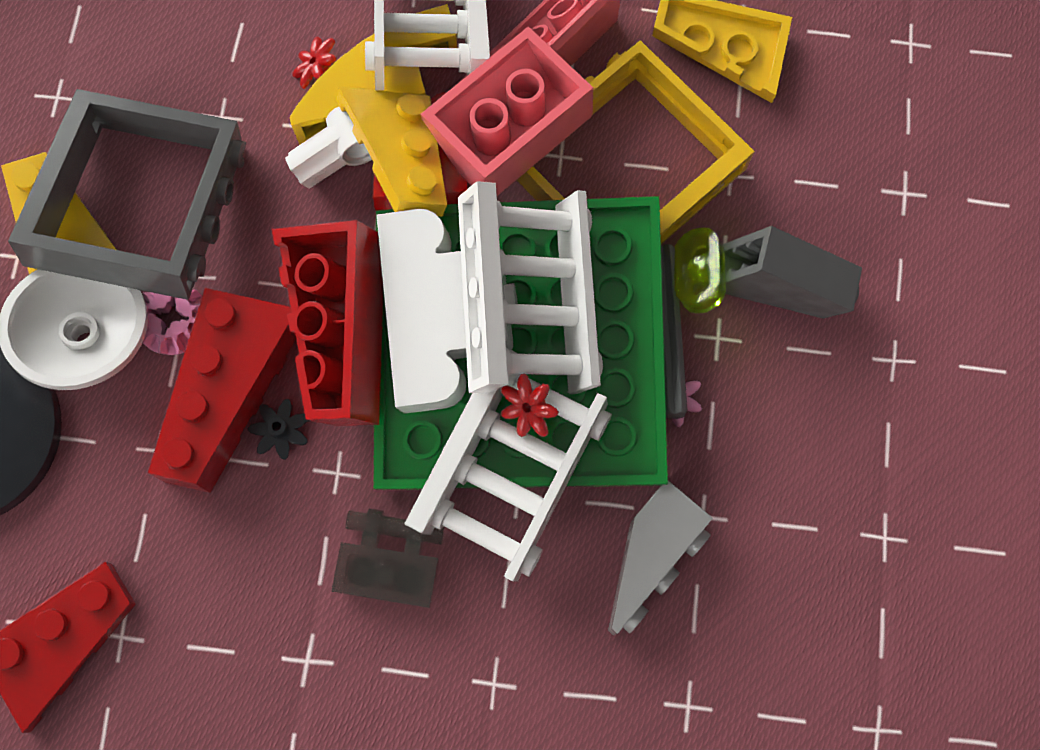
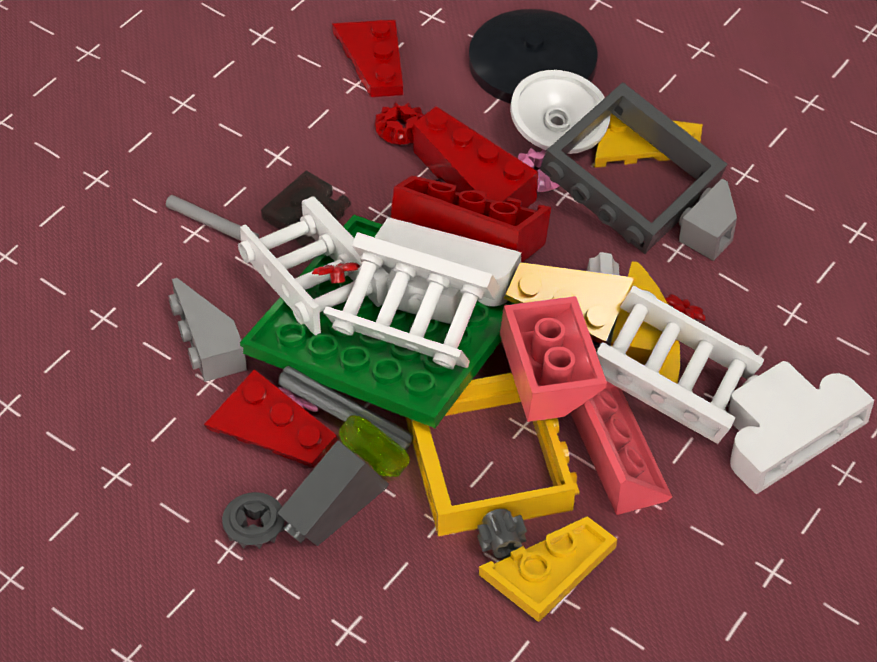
camera: 120 degrees right, 25 degrees down
none -> light grey bar [166,195,259,241]
none -> red wing [204,369,339,468]
none -> dark grey gear [222,492,285,549]
none -> red gear [375,102,424,145]
none -> dark grey gear [477,509,527,558]
none -> light grey slope [679,179,737,261]

